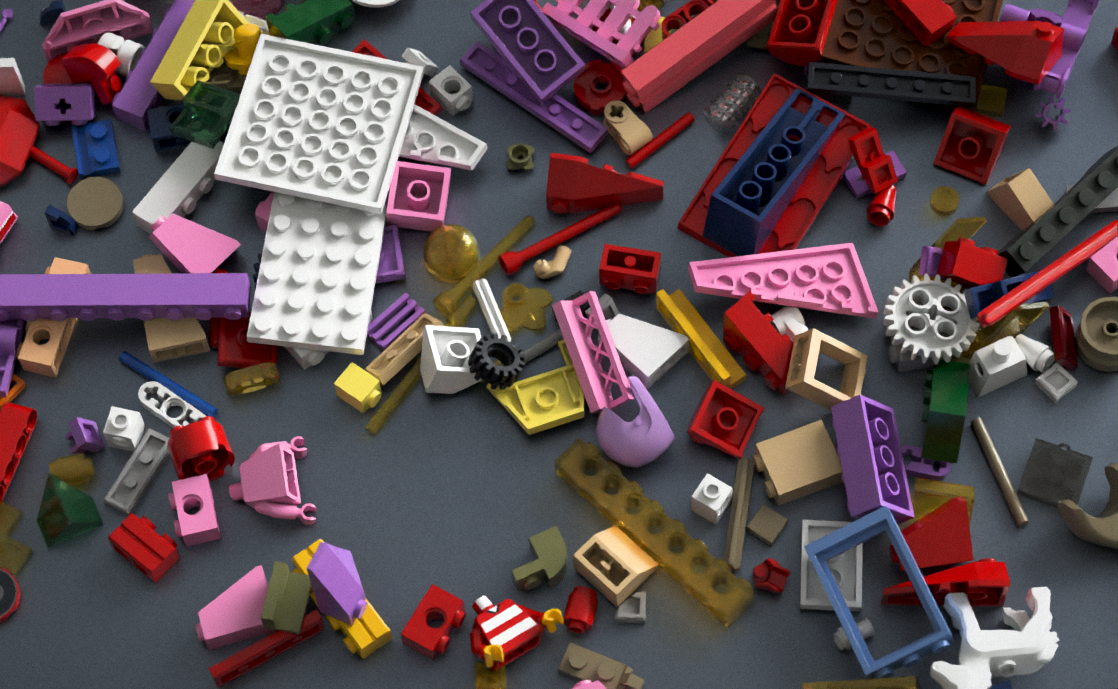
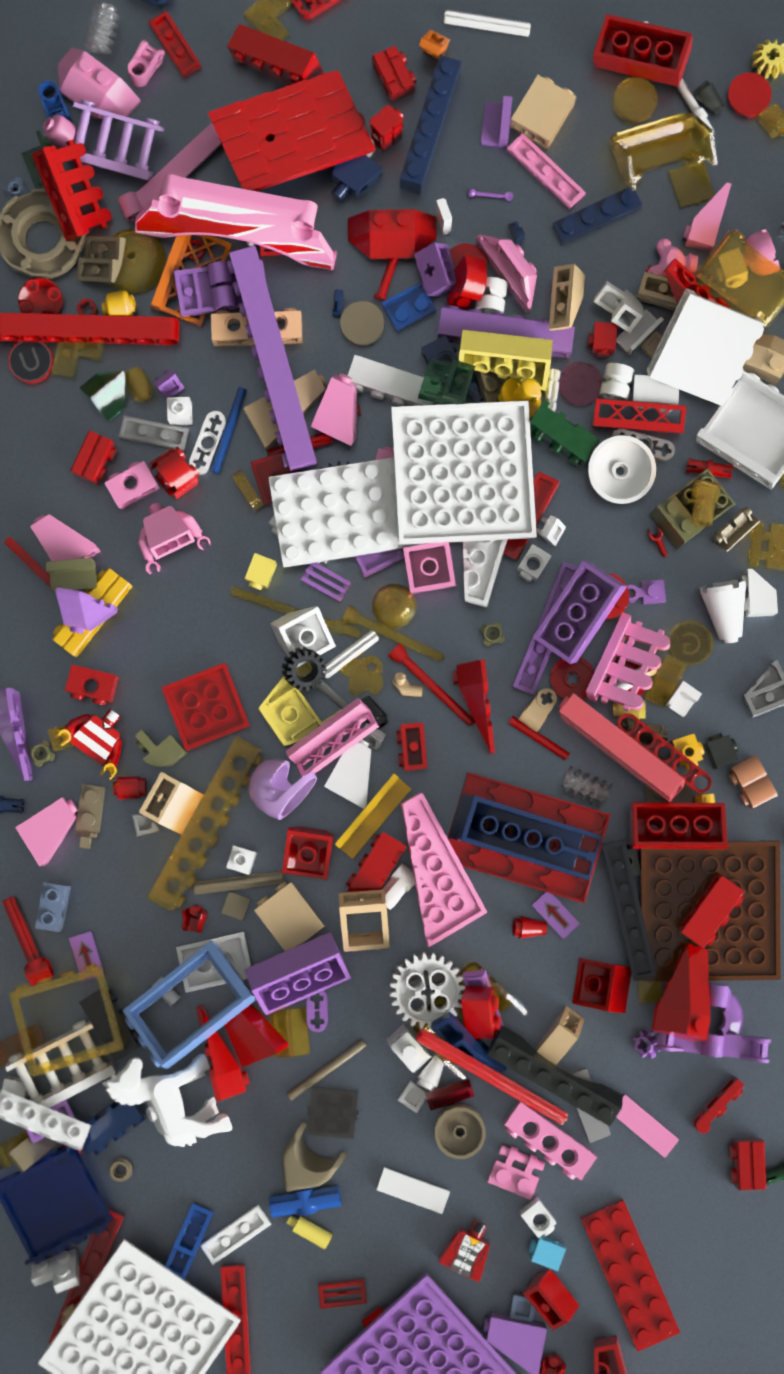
camera: 70 degrees right, 20 degrees up
tan tile [364,313,444,386] -> none
red slope [848,127,898,194] -> none
dark green wedge [921,359,970,464] -> none
clear yellow tile [930,186,960,216] -> none
none -> red plate [161,663,250,751]

